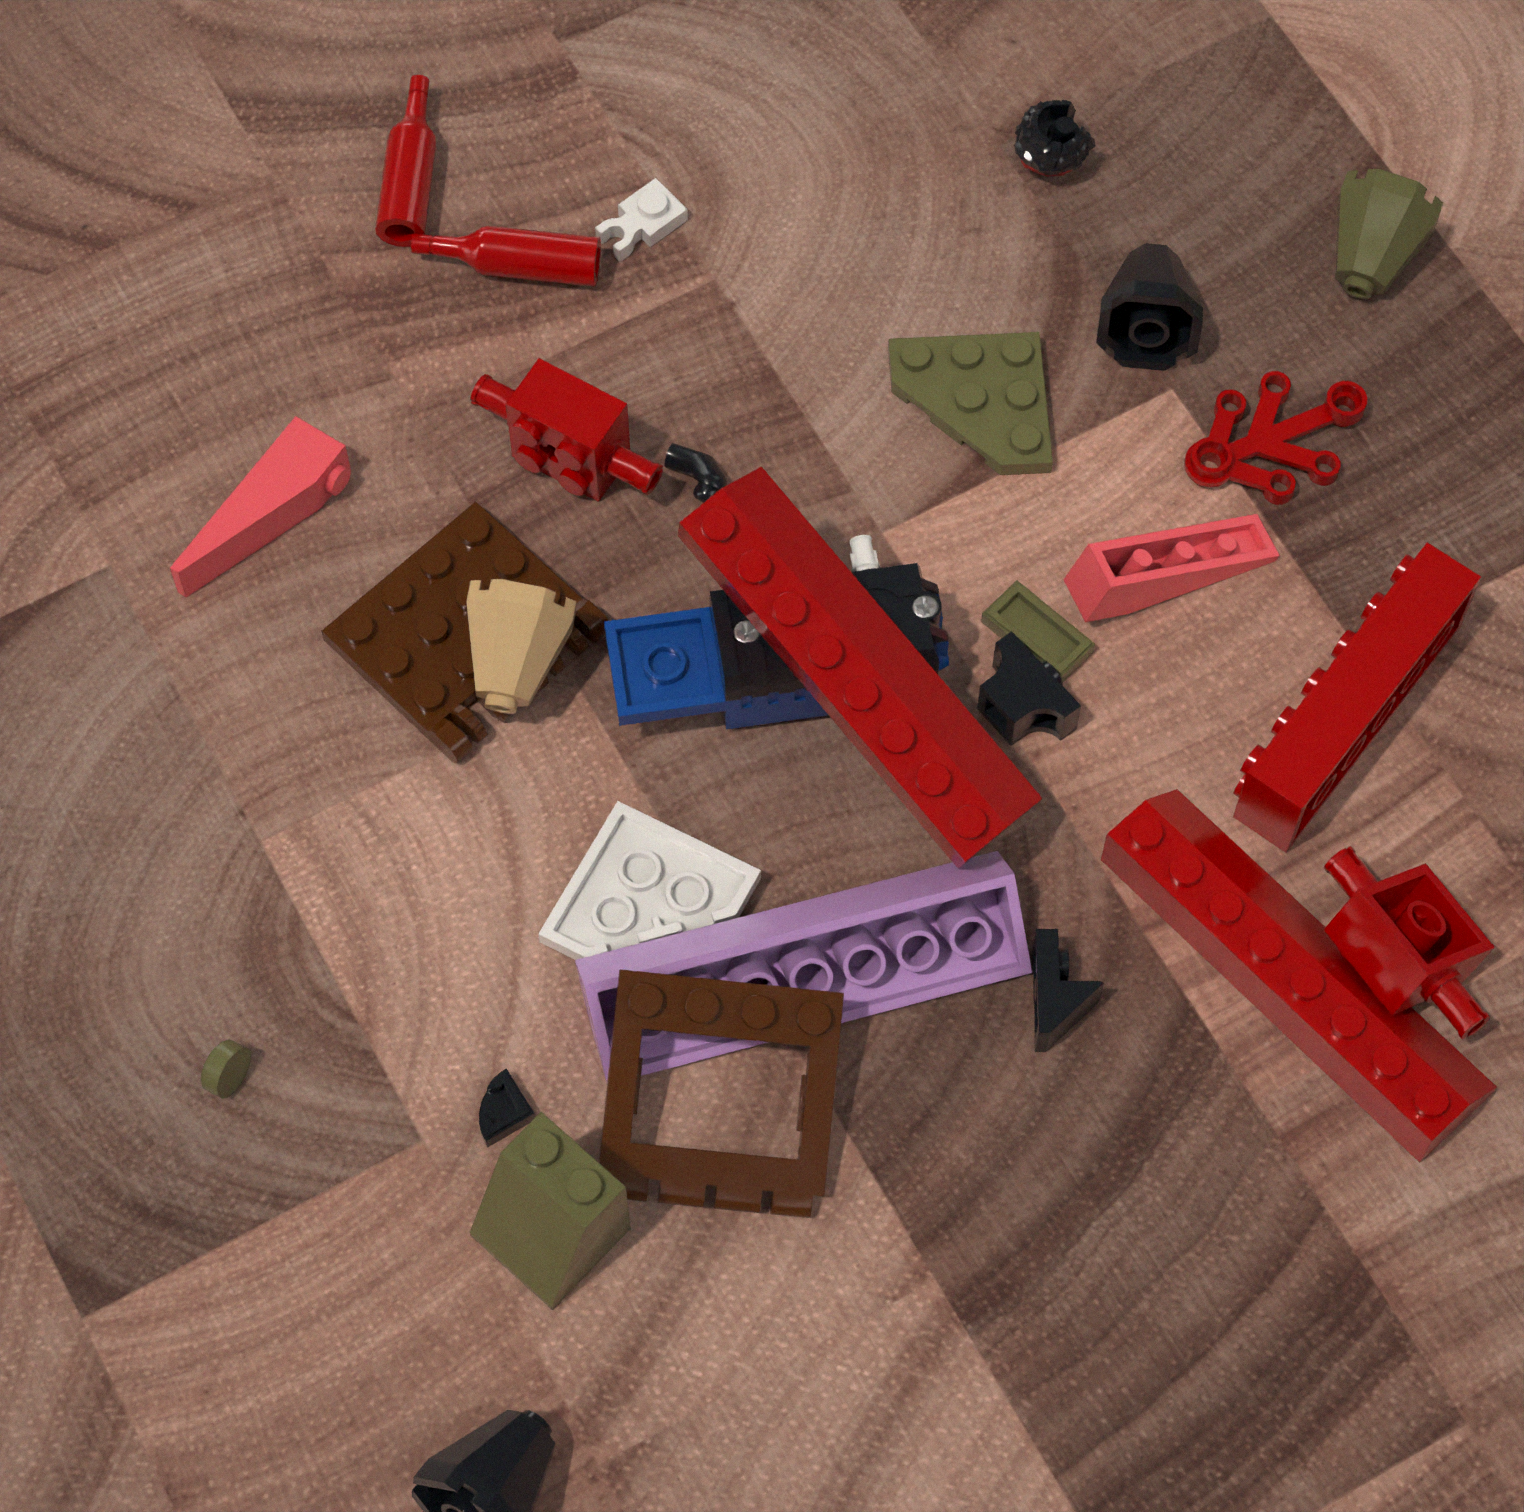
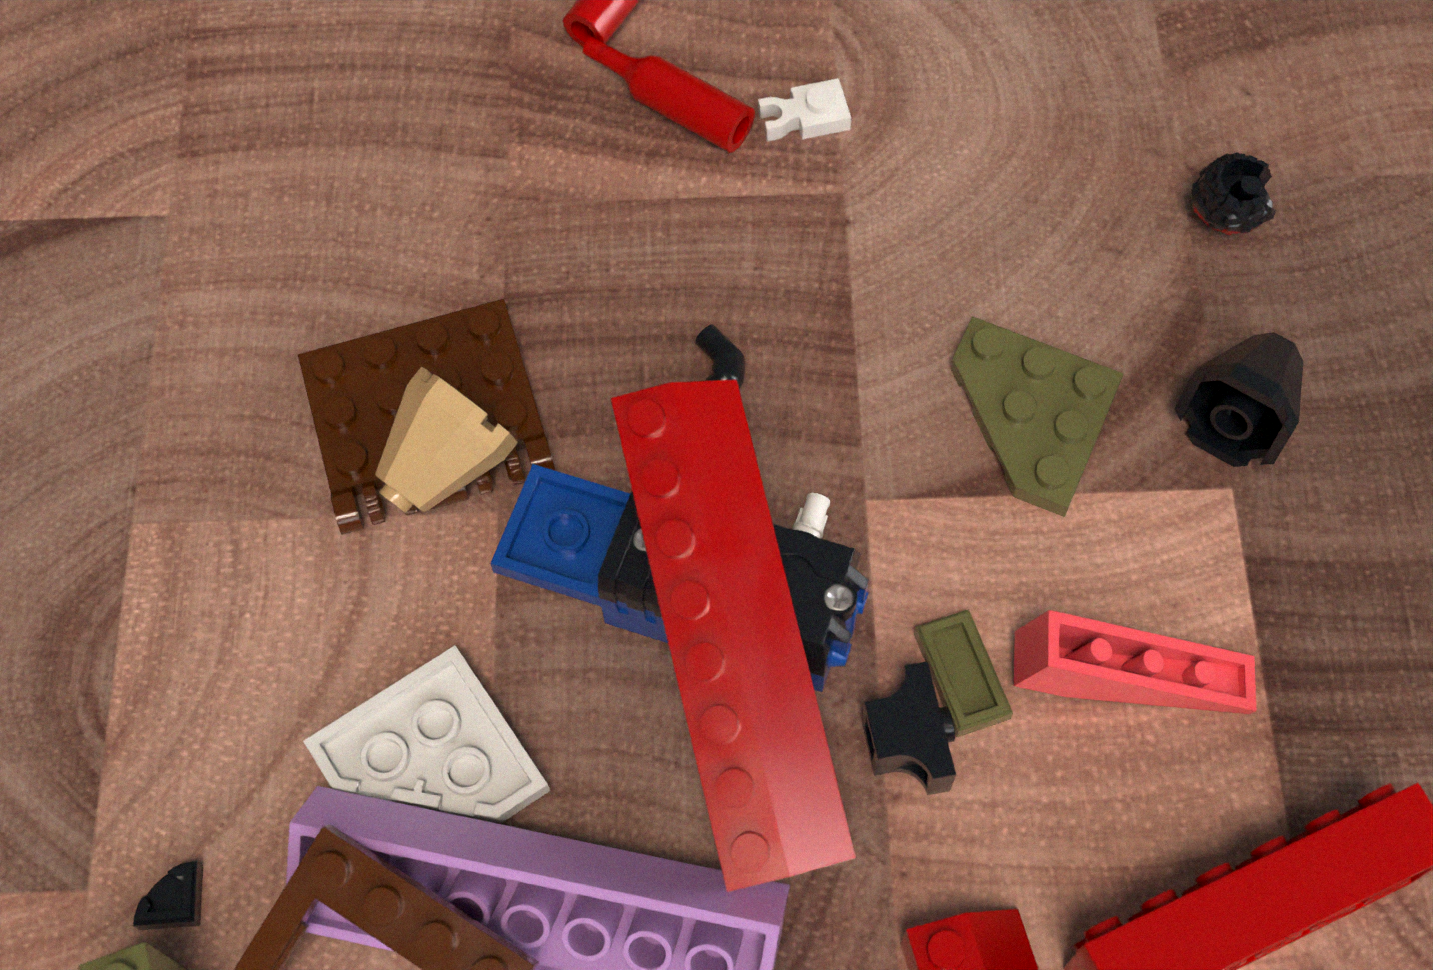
camera: 30 degrees right, 0 degrees up
coral slope [170,416,351,597] -> none
red brick [470,358,663,502] -> none
red plant [1184,371,1367,505] -> none

